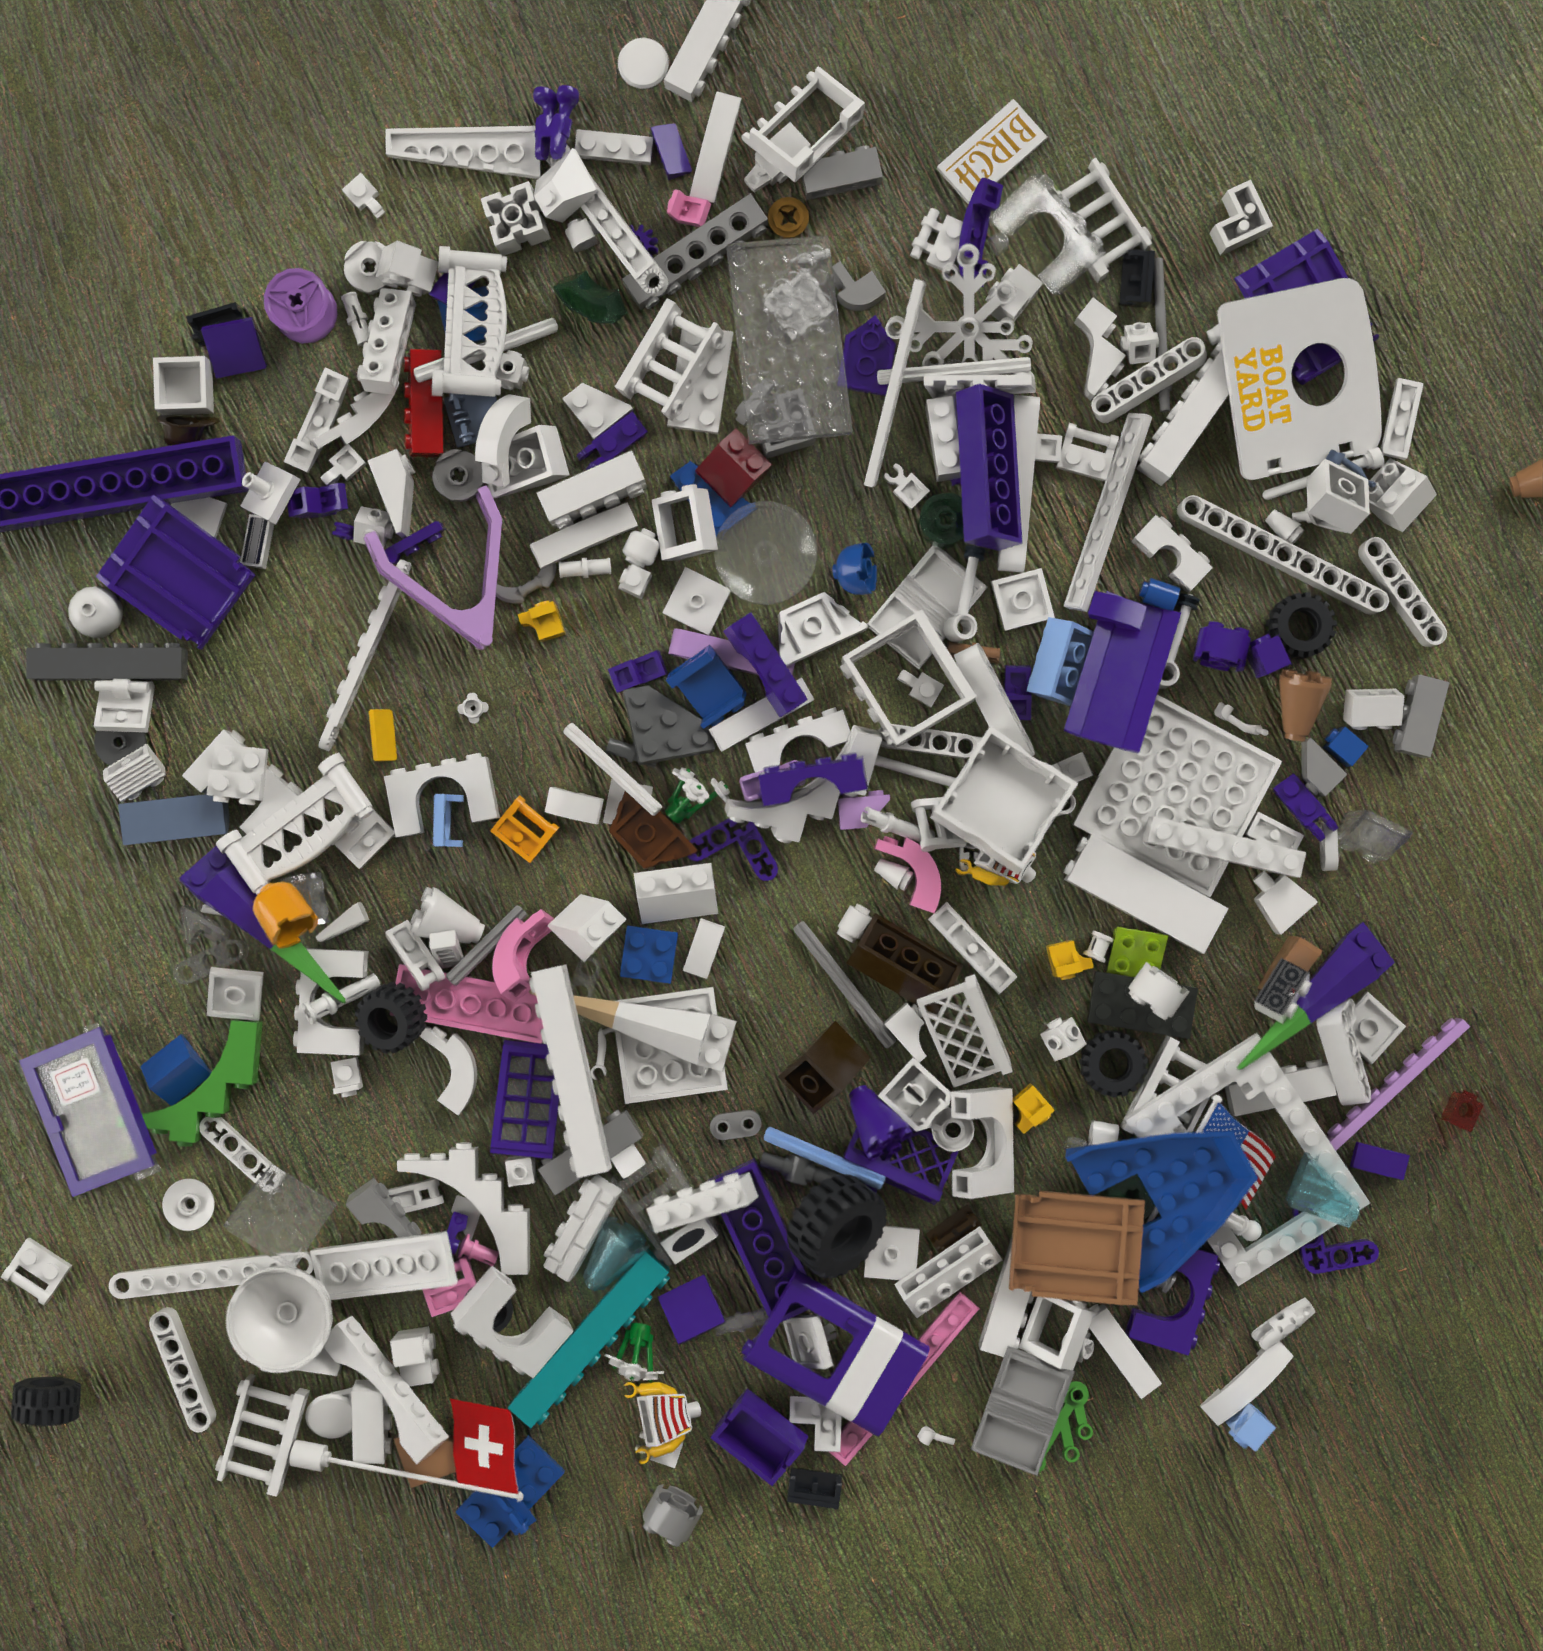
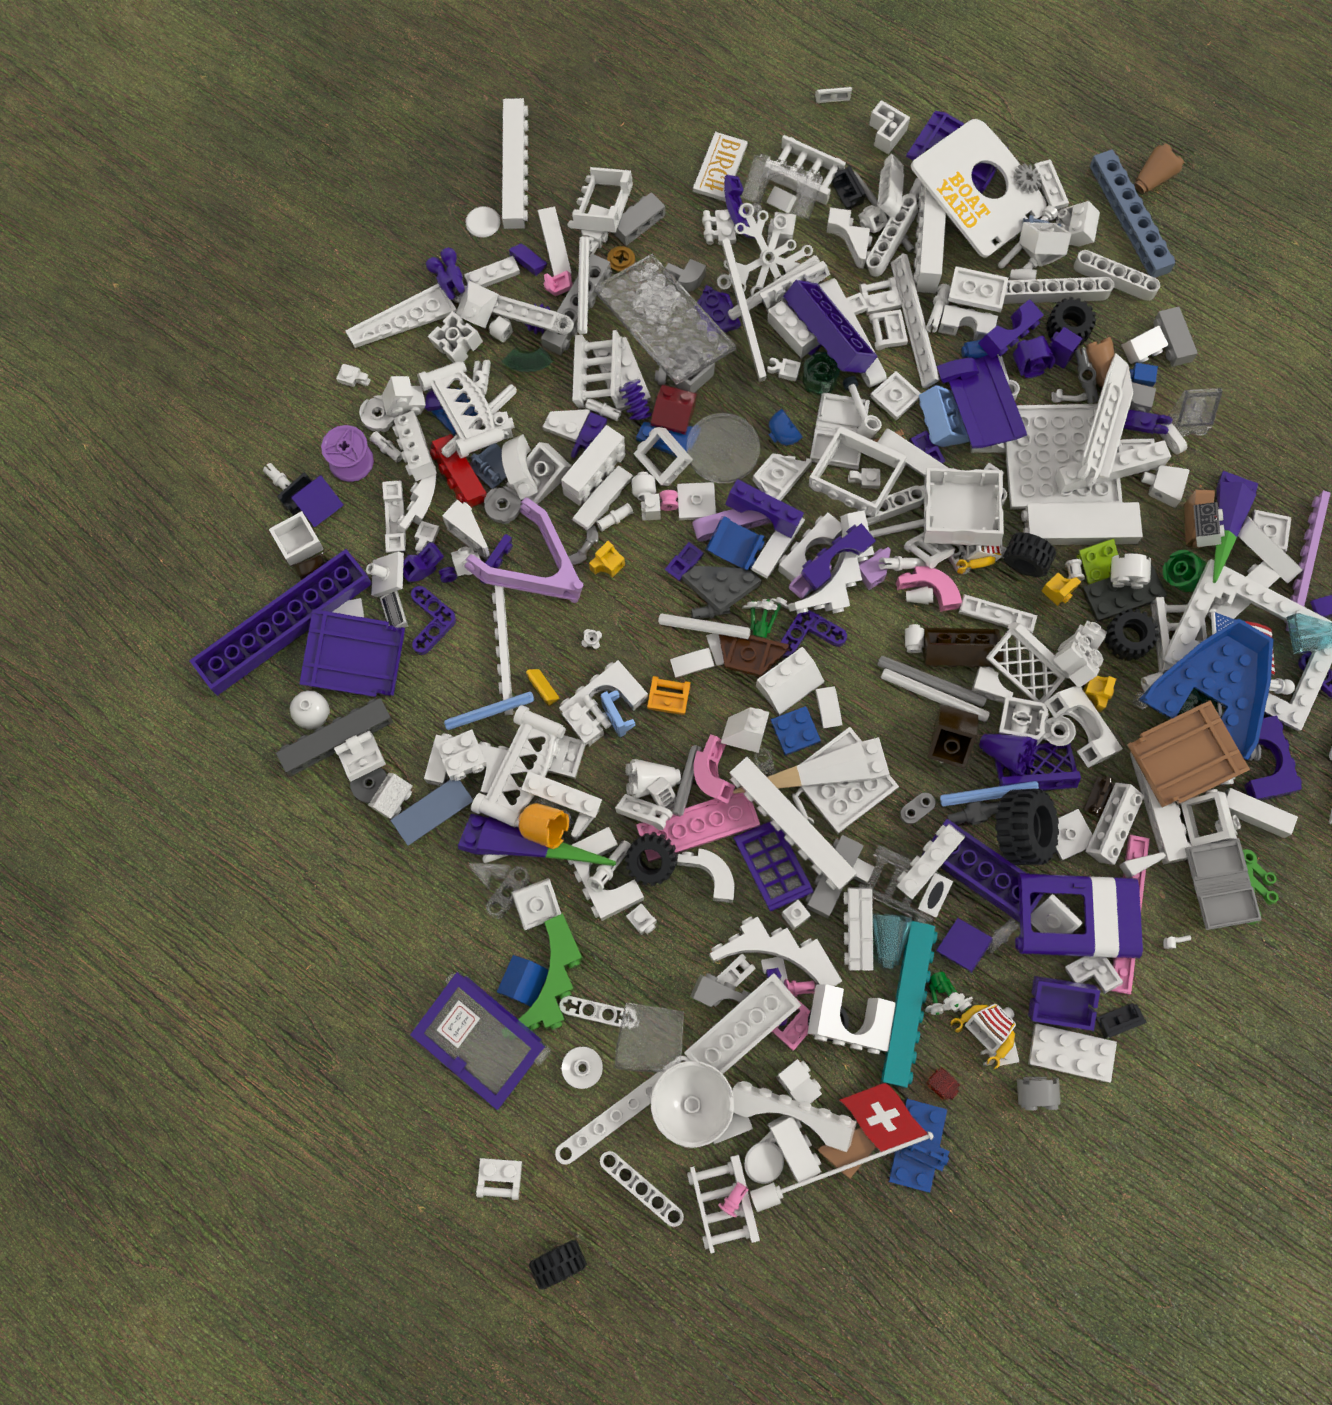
camera: 30 degrees left, 15 degrees down
none -> white pin [263,463,291,490]
none -> dark purple beam [411,586,456,655]
none -> light blue axle [444,692,534,730]
none -> white hinge [472,360,491,397]
none -> white plate [521,771,602,818]
none -> white plate [562,695,612,745]
none -> white axle [577,236,589,334]
none -> white axle [585,398,622,421]
none -> dark purple piece [620,379,652,420]
none -> bright pink wheel [659,490,678,511]
none -> bright pink pin [718,1182,749,1217]
none -> white slope [767,186,797,214]
none -> white slope [815,87,852,103]
none -> white plate [869,310,908,350]
none -> white piece [877,154,904,217]
none -> white axle [881,668,990,722]
none -> clear red brick [925,1067,960,1101]
none -> white pin [926,284,951,333]
none -> white plate [948,267,1008,312]
none -> dark purple arch [978,299,1044,359]
none -> black tyre [1003,532,1057,577]
none -> light grey gear [1014,163,1042,193]
none -> white plate [1028,1024,1117,1083]
none -> white brick [1053,631,1104,688]
none -> dark grey pin [1074,347,1099,404]
none -> white hinge [1077,353,1133,487]
none -> sand blue brick [1090,149,1175,278]
none -> white slope [1119,852,1166,878]
none -> green brick [1163,550,1206,592]

